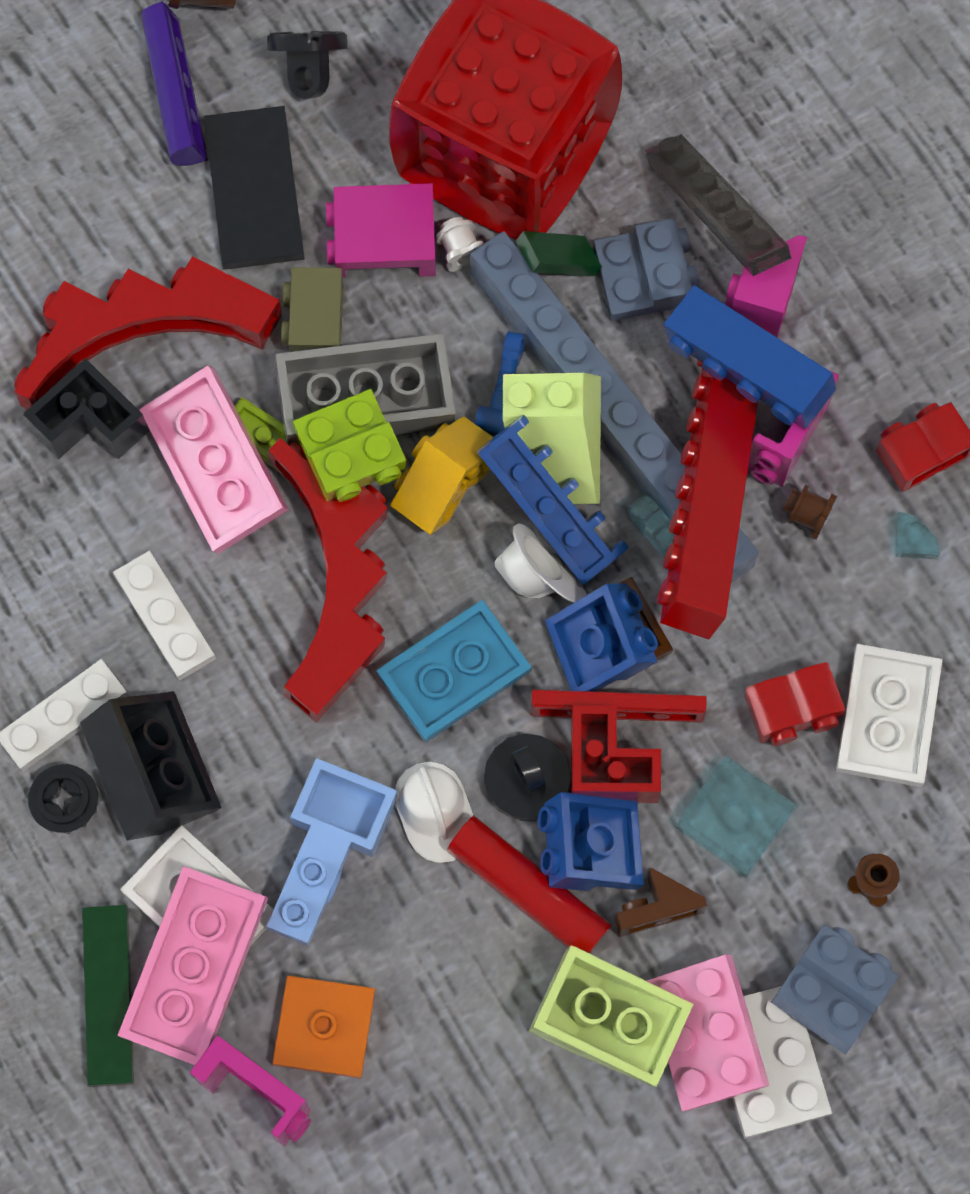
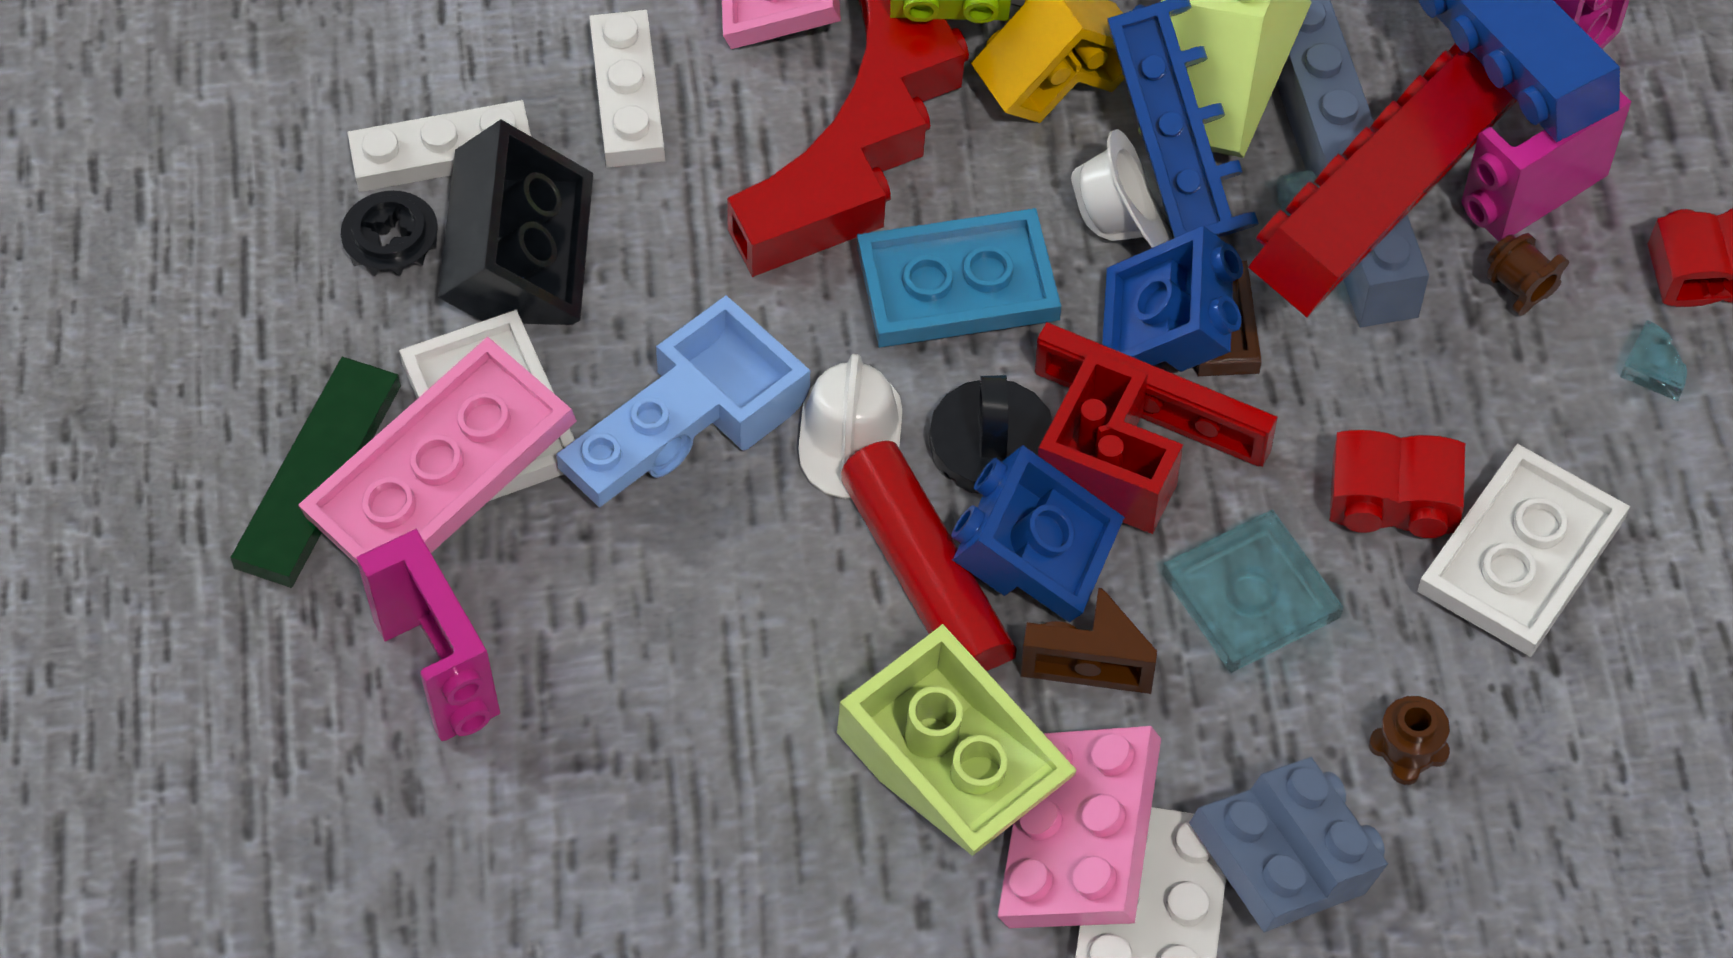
camera: 25 degrees right, 15 degrees down
orange plate [272,975,376,1079] -> none

